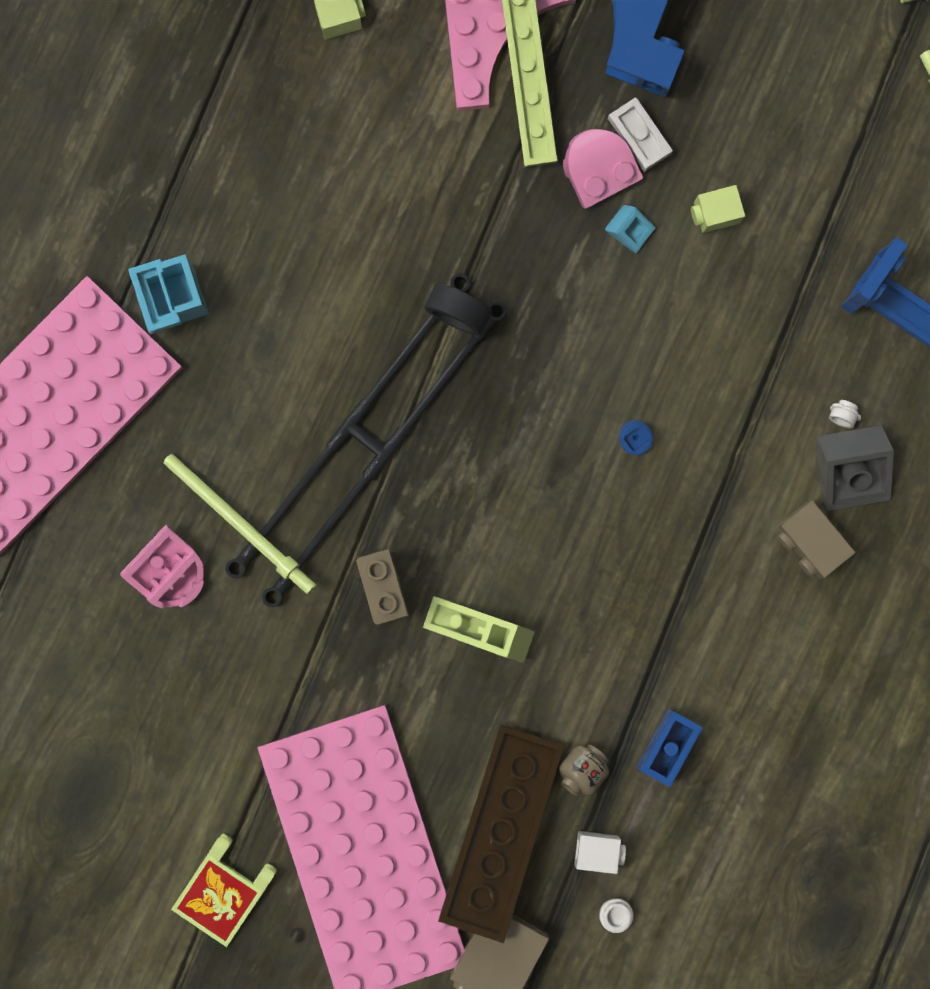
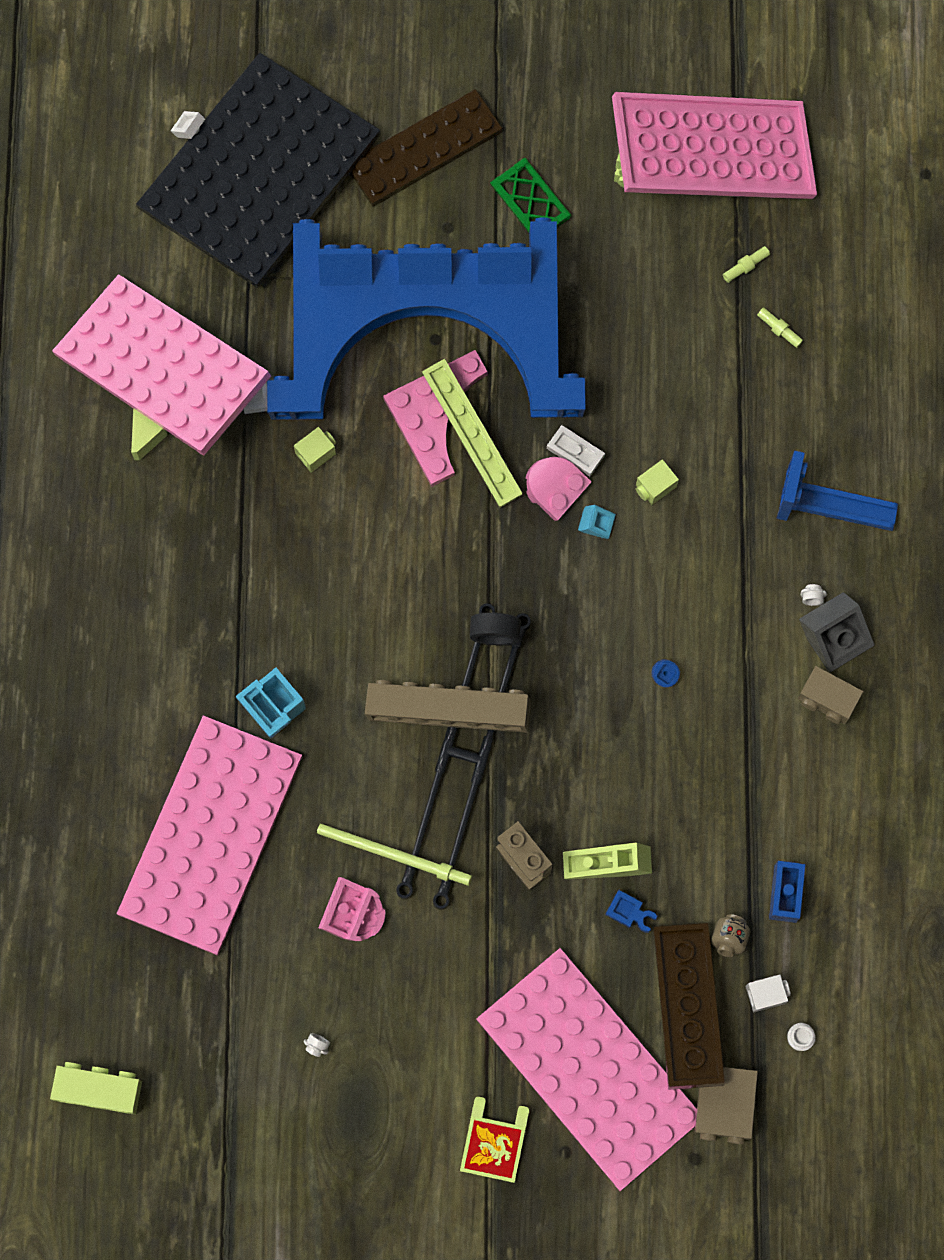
camera: 15 degrees left, 10 degrees down
none -> white plate [304,1033,330,1057]
none -> dark tan brick [365,680,531,733]
none -> blue plate [605,890,657,933]

